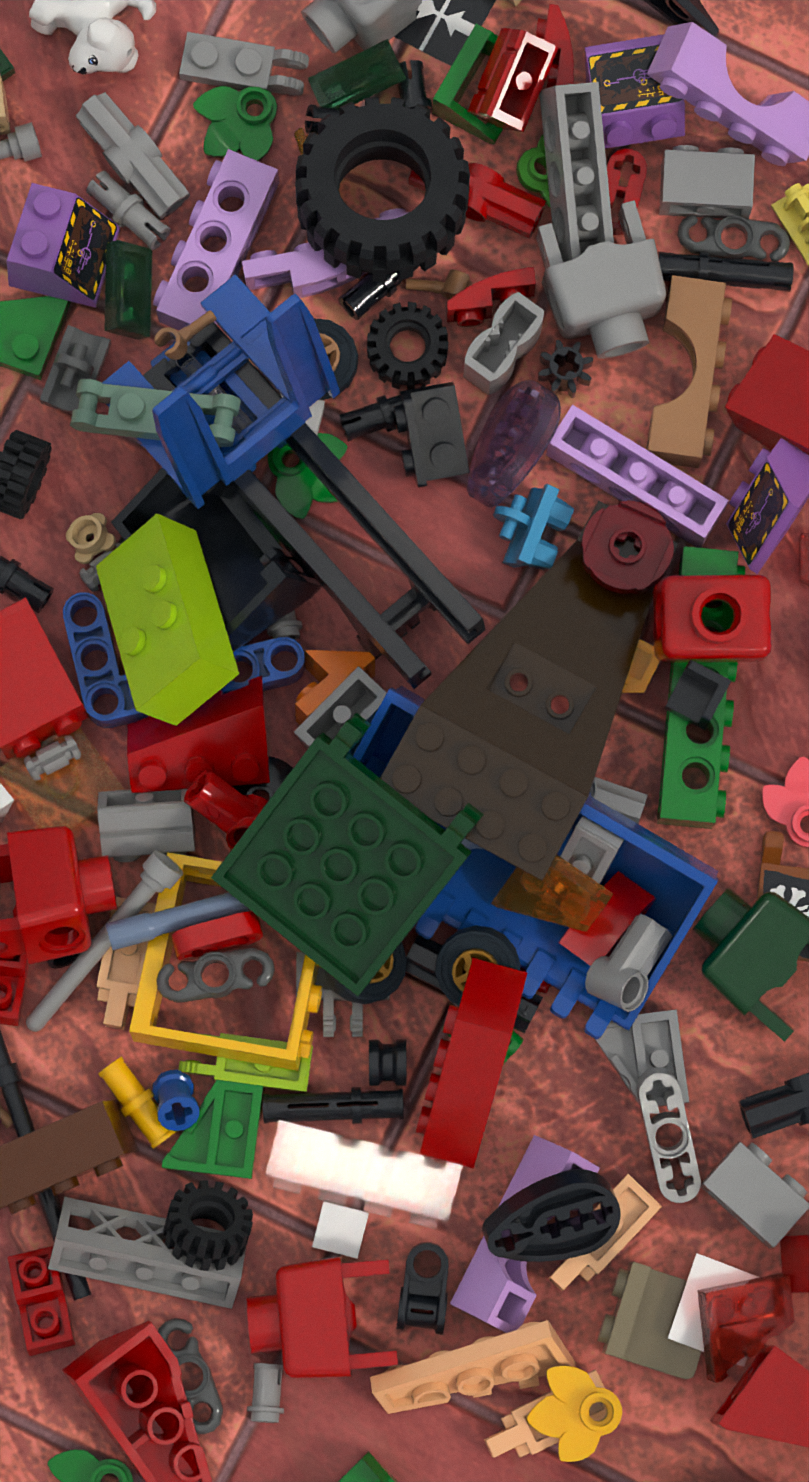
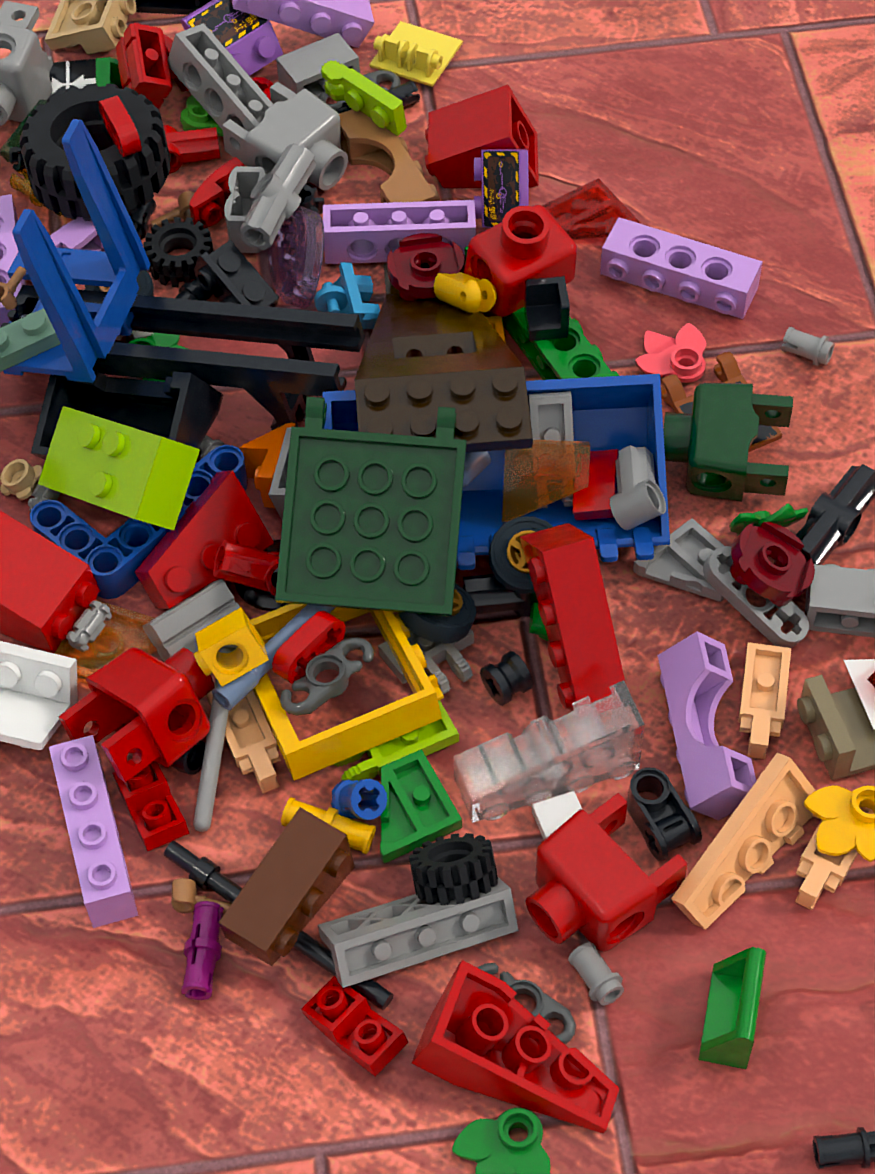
camera: 30 degrees left, 25 degrees down
black pin [263,1087,404,1124] -> none
black piece [482,1169,621,1262] -> none
none -> red beam [98,95,142,157]
none -> yellow brick [194,607,269,687]
none -> light grey piece [240,143,317,250]
none -> lime hinge [321,60,407,136]
none -> yellow piece [434,272,496,313]
none -> green plate [729,504,808,536]
none -> dark red plate [730,522,815,606]

